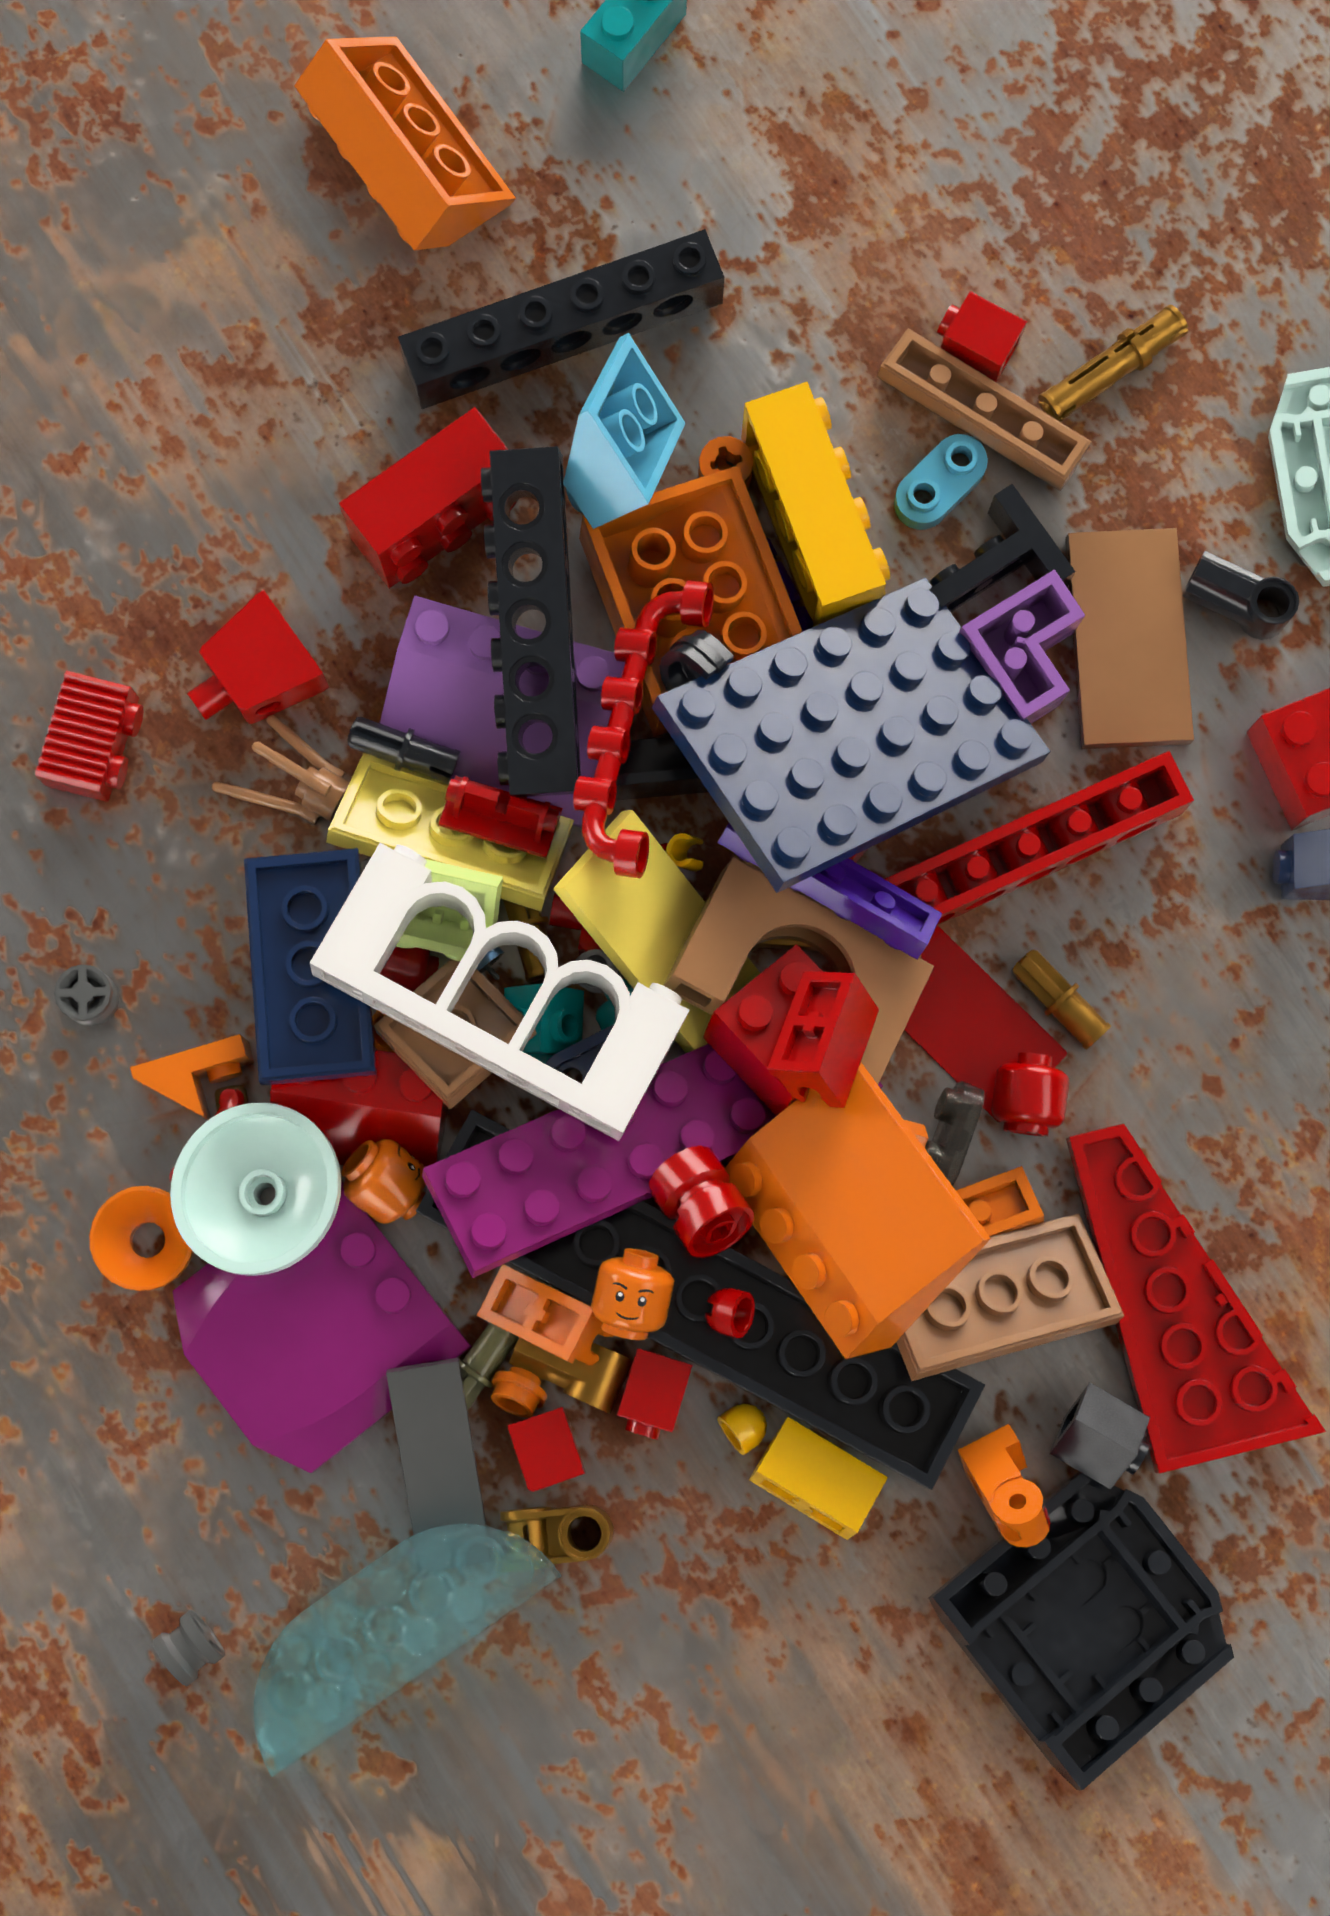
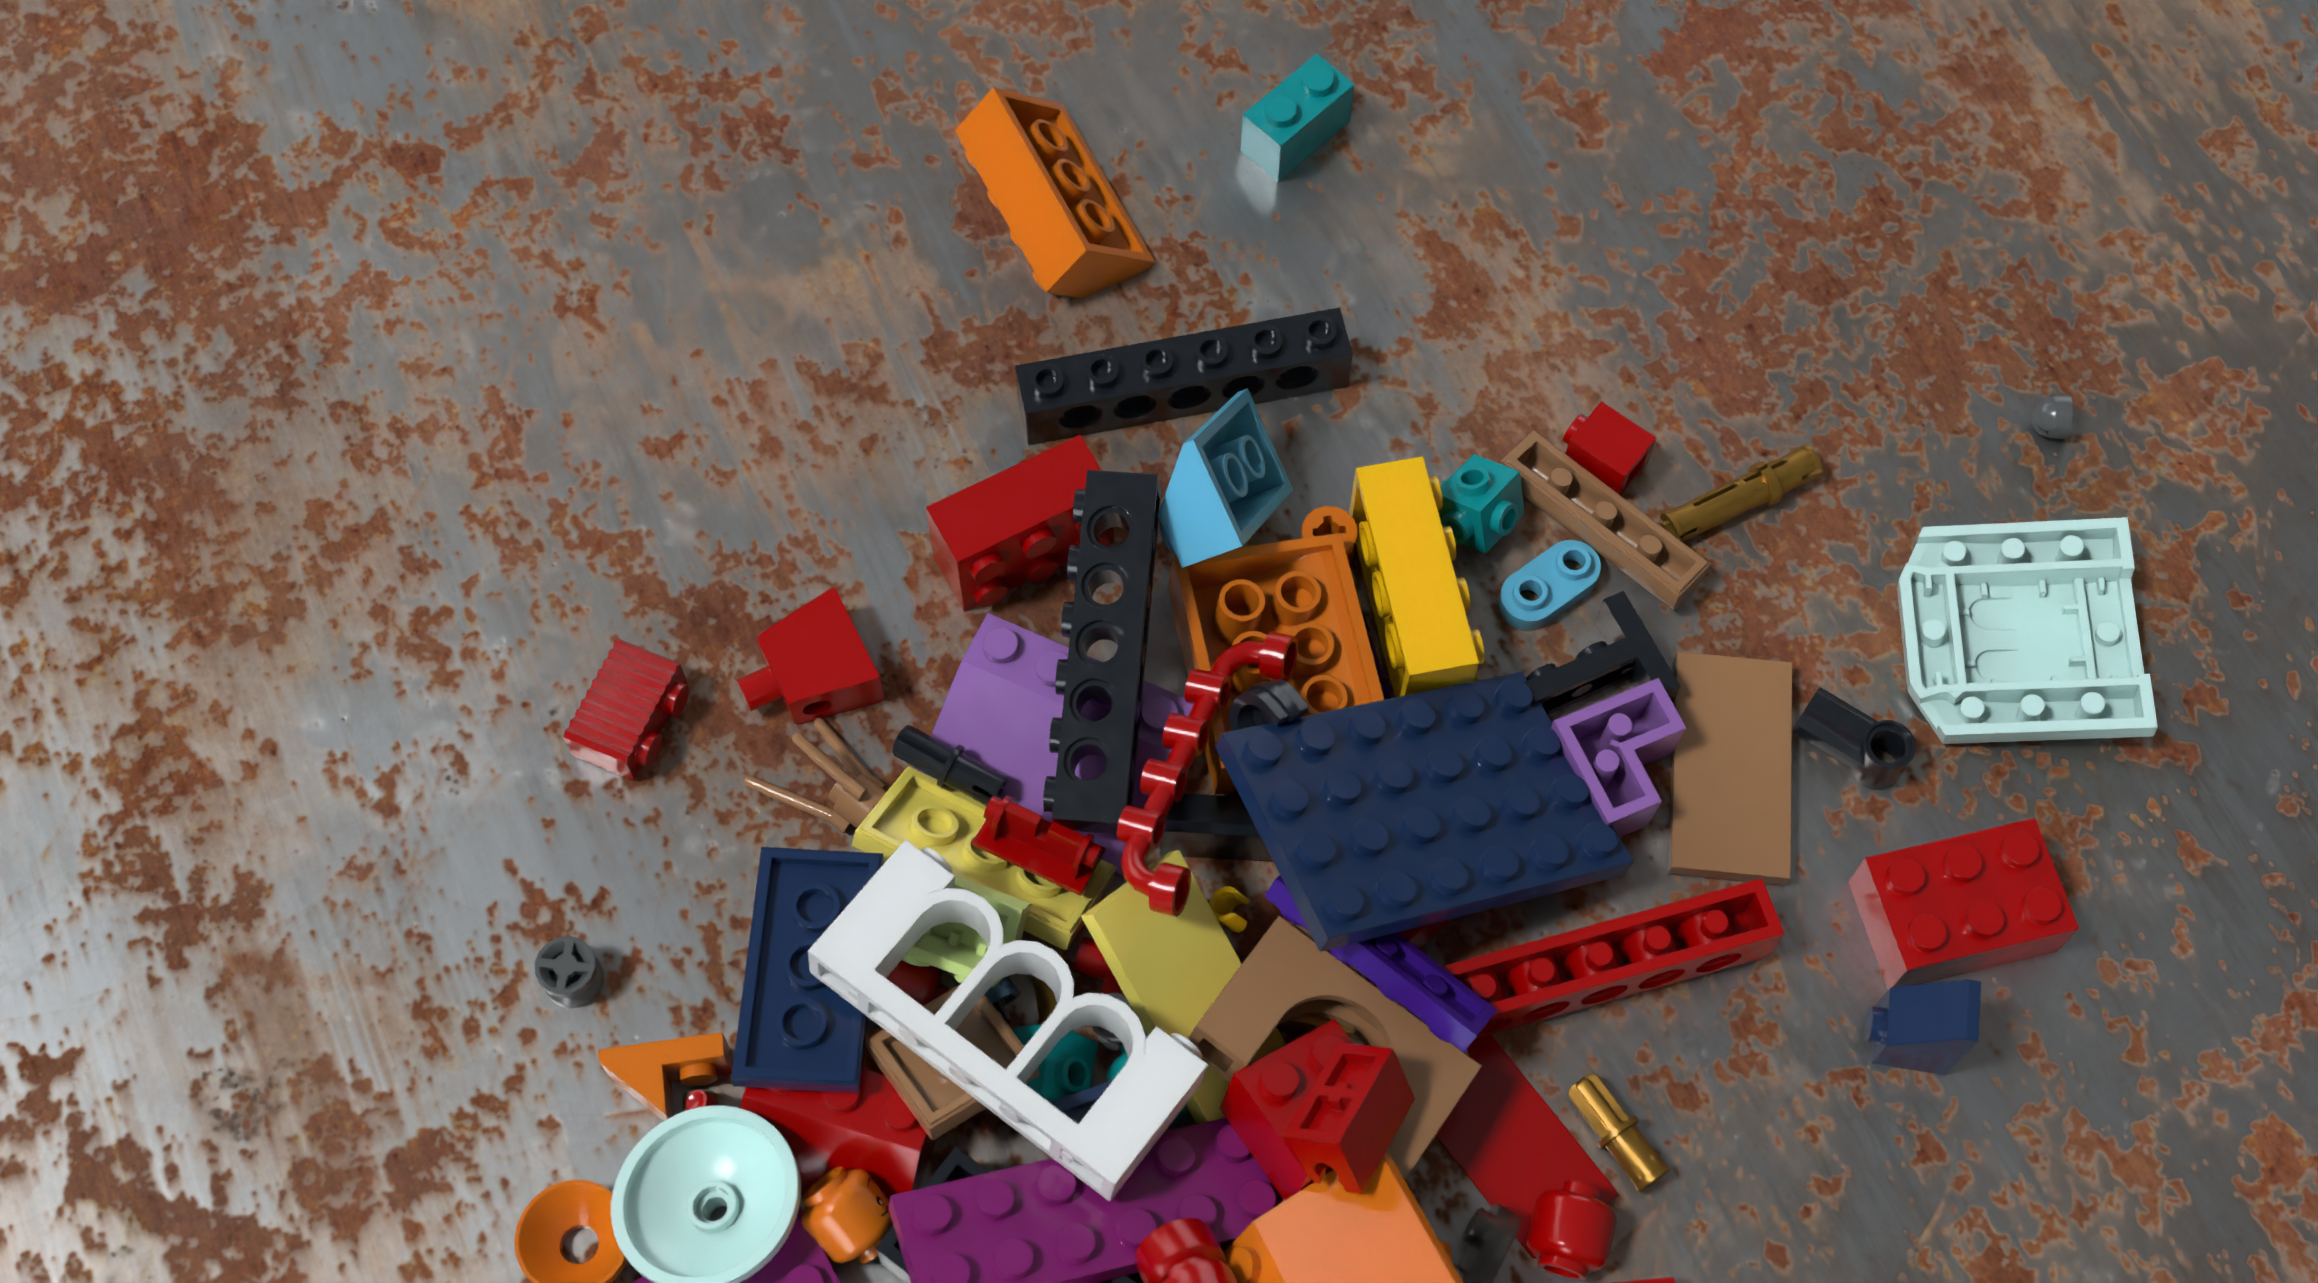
camera: 10 degrees right, 15 degrees down
none -> teal brick [1438,454,1525,554]

